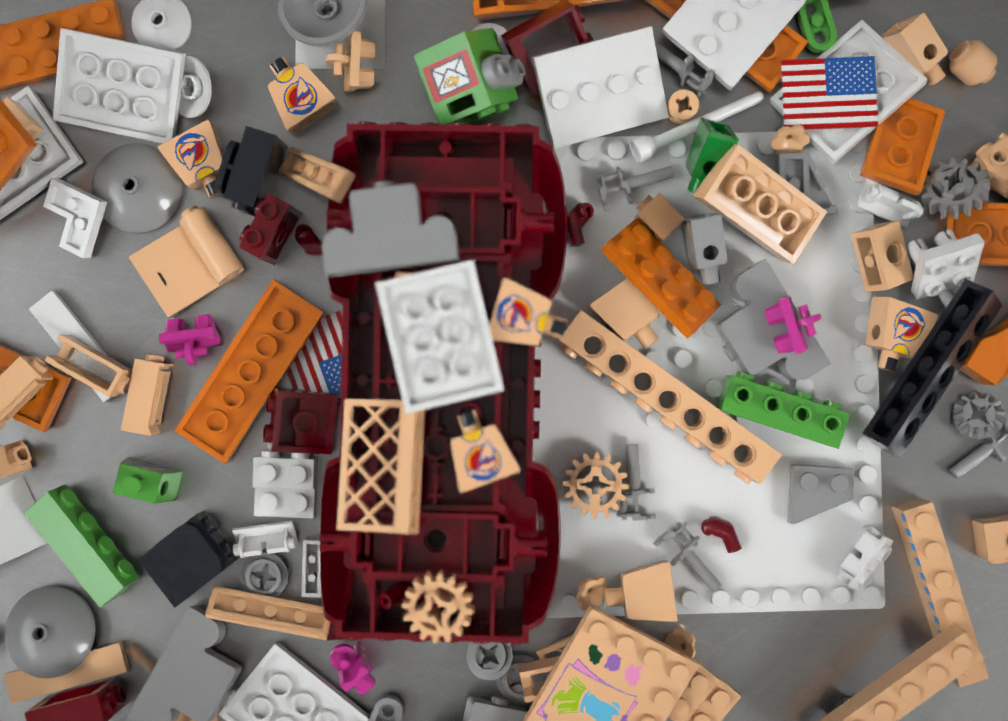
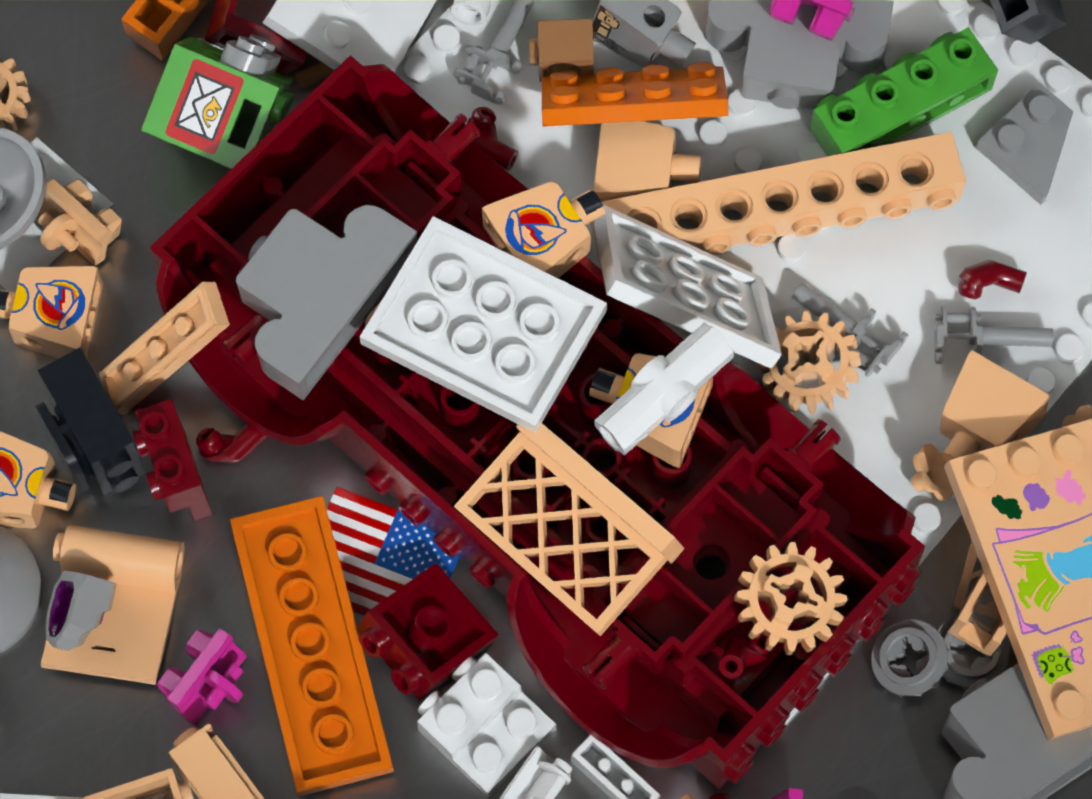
camera: 50 degrees left, 20 degrees down
none -> light grey rock [45,570,117,651]
none -> white plate [594,205,782,369]
none -> white piece [595,322,734,456]

